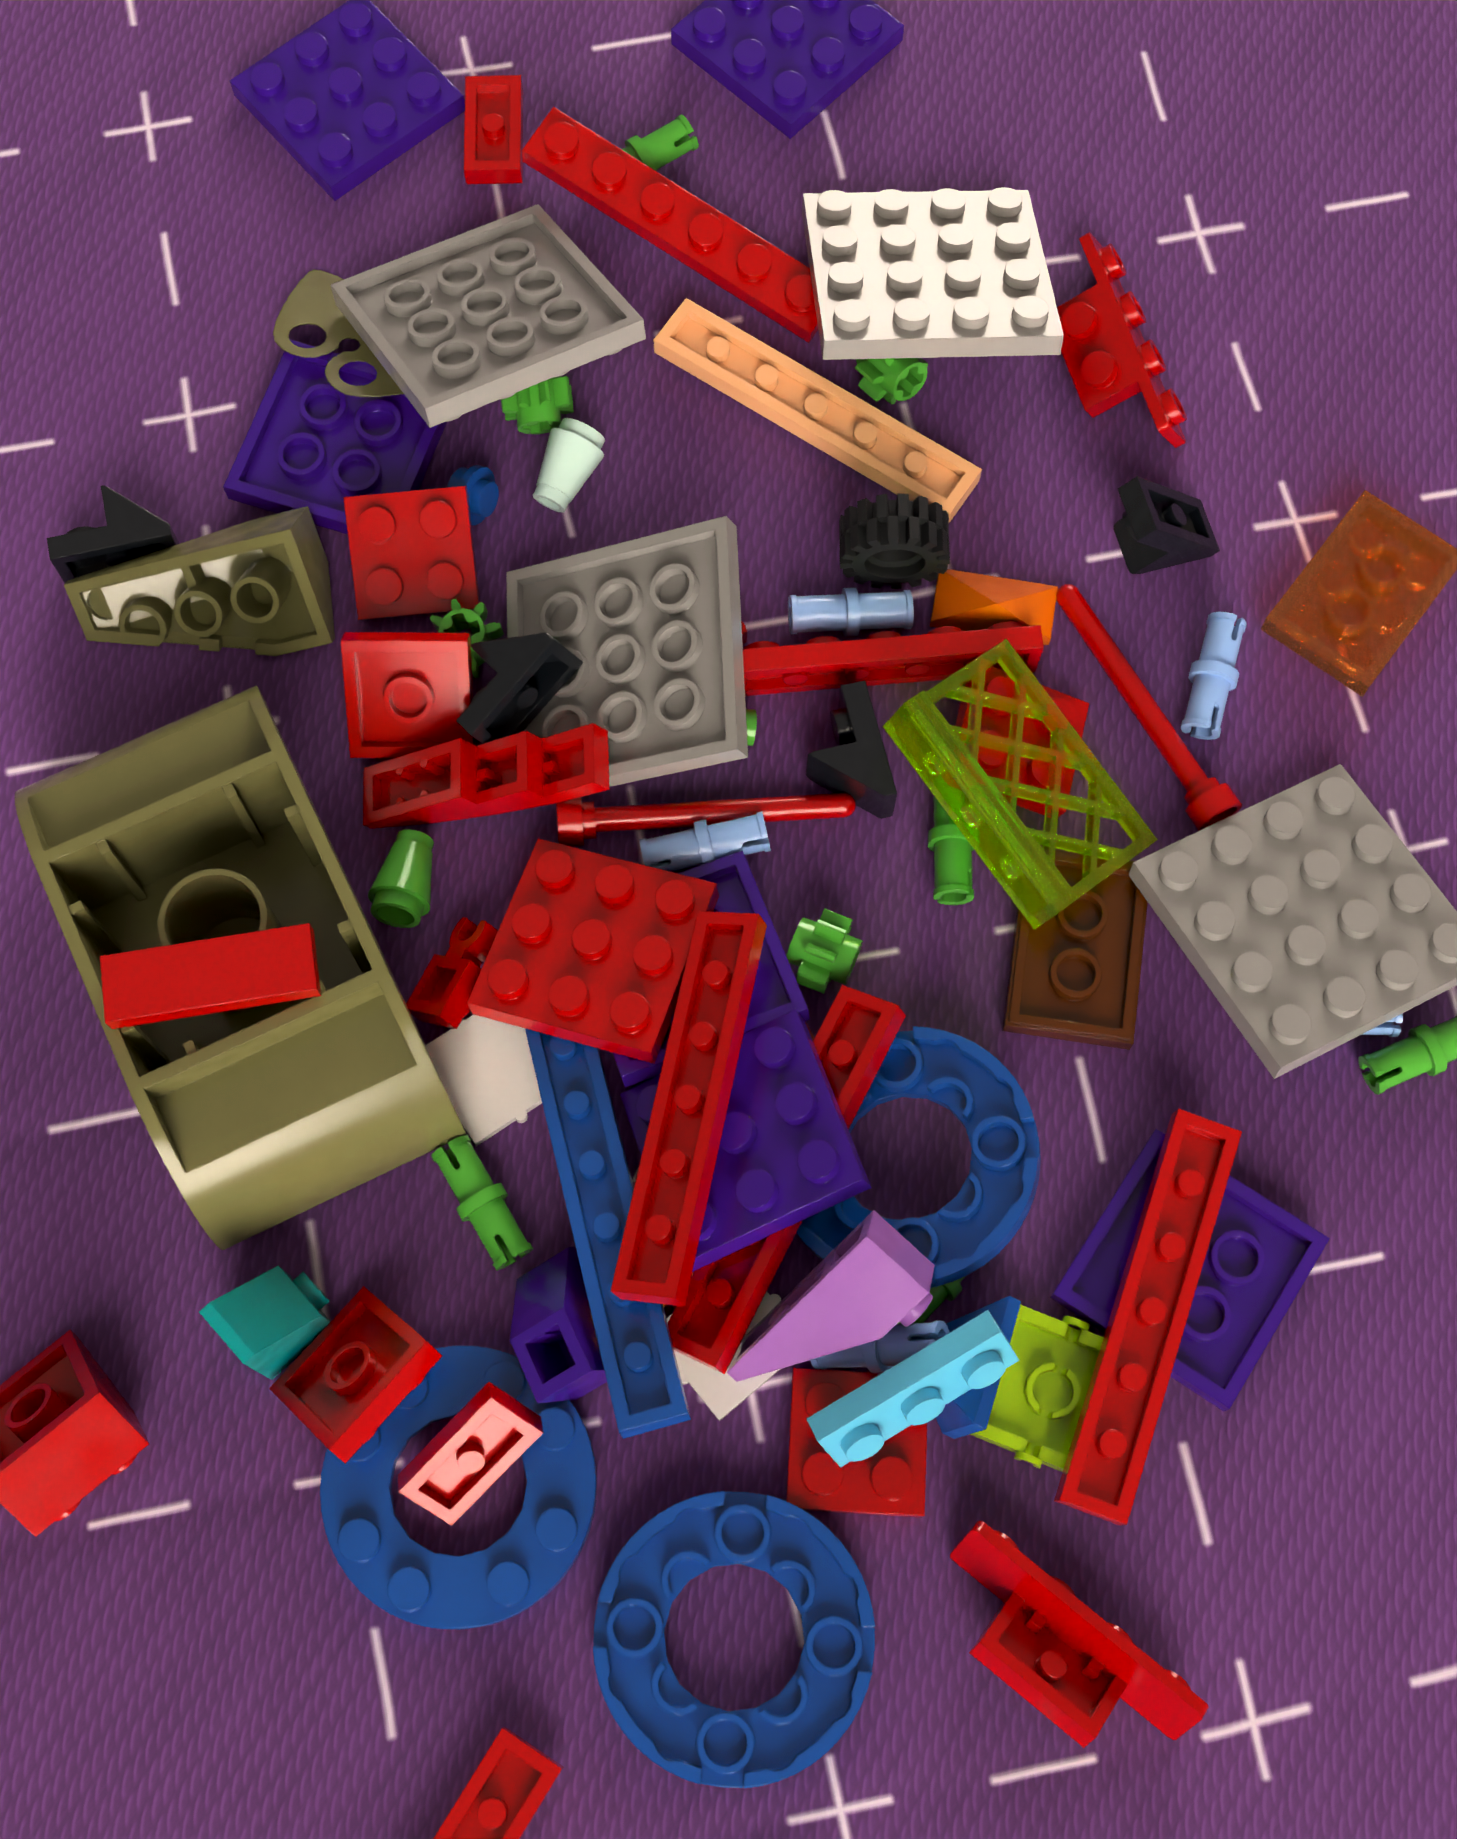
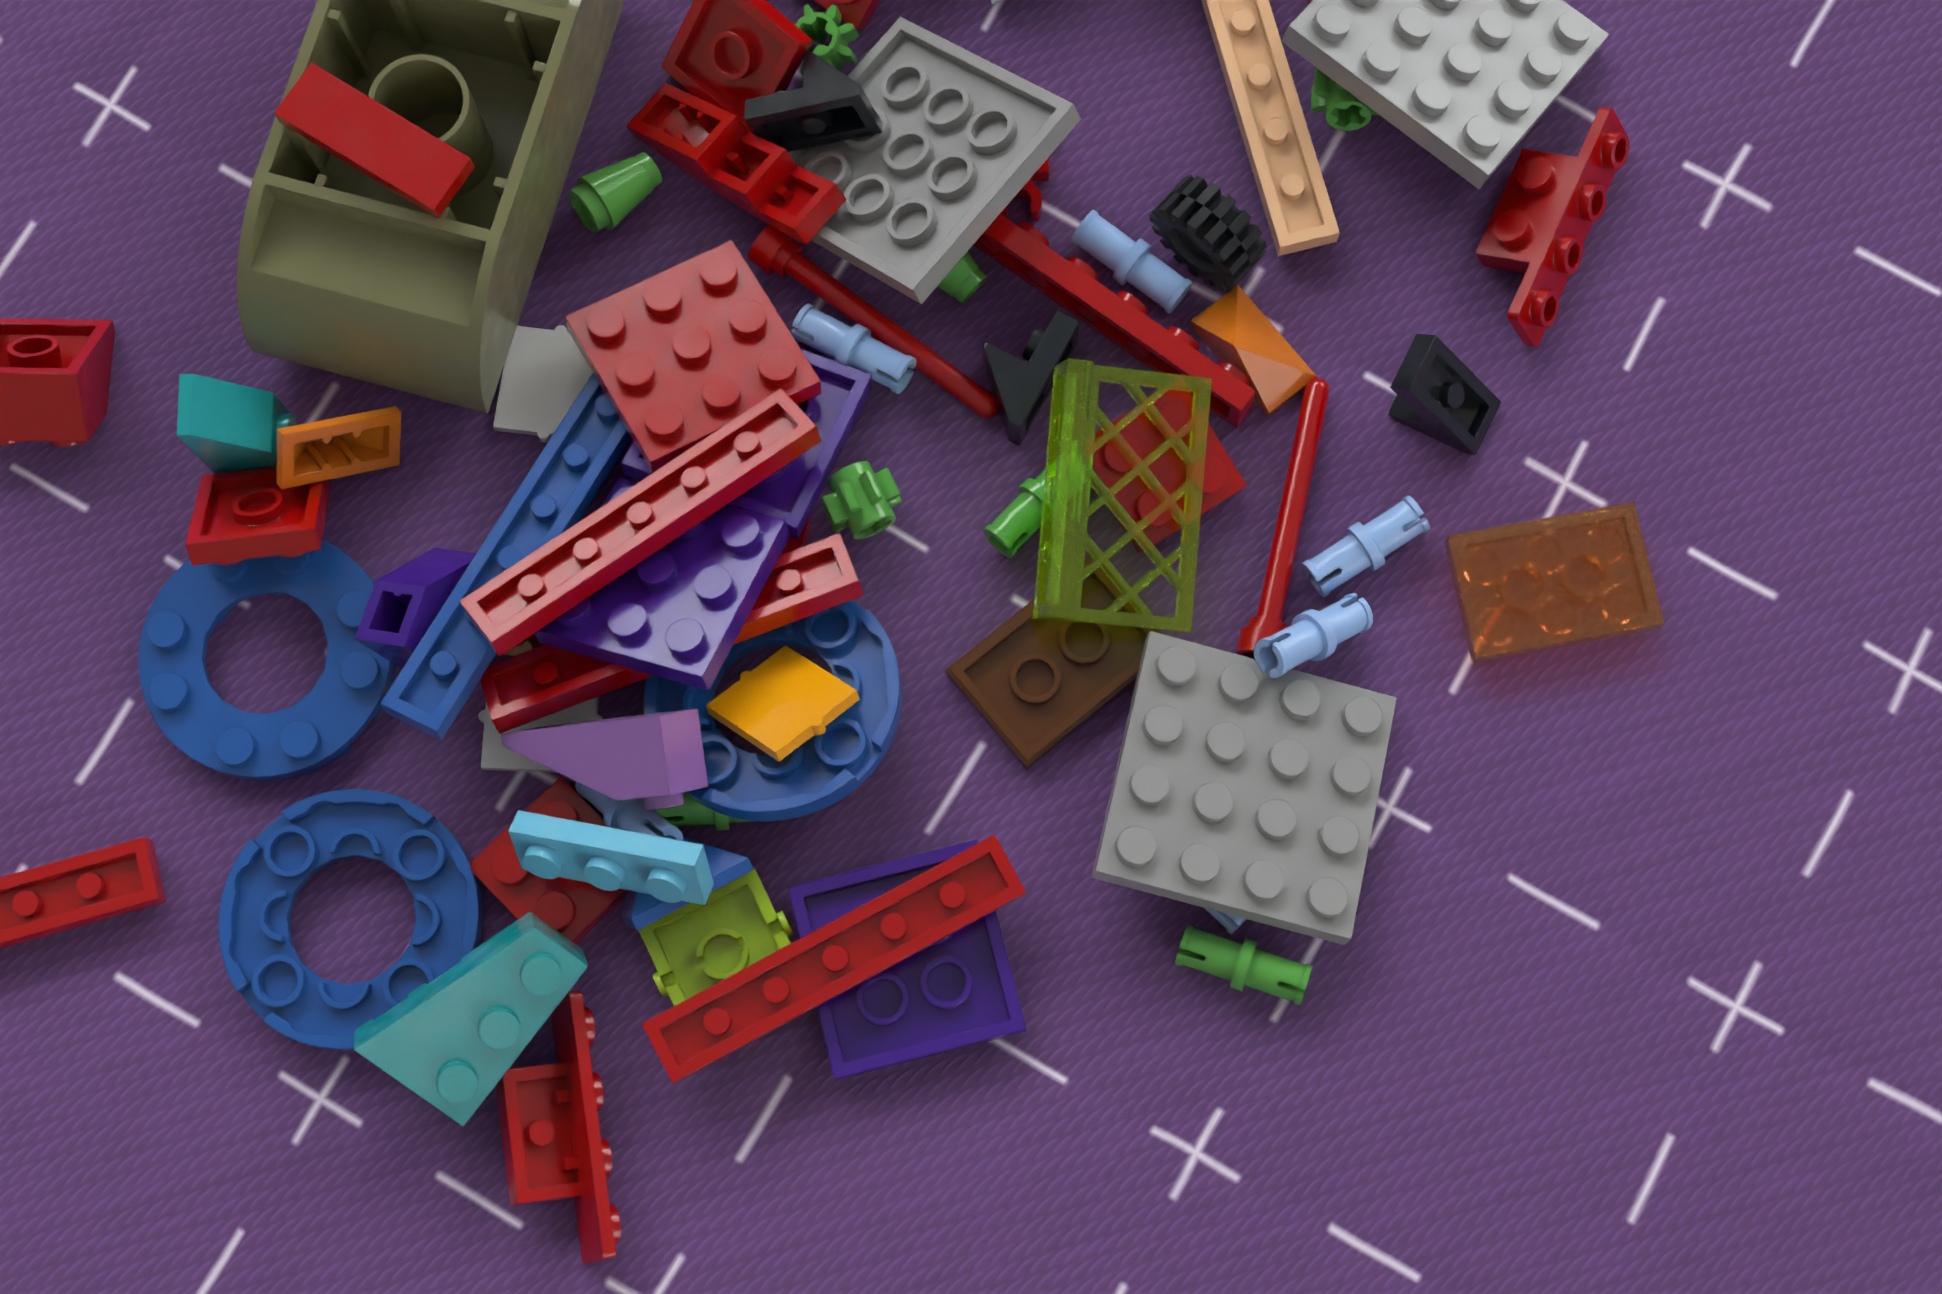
camera: 45 degrees right, 5 degrees up
plate [397,1382,543,1526] -> none
red plate [406,917,498,1029] -> none
bright green pin [431,1134,533,1271] -> none
none -> orange slope [277,406,401,489]
none -> teal wedge [354,911,588,1127]
none -> light orange piece [706,645,860,762]
none -> light blue pin [1254,593,1373,678]

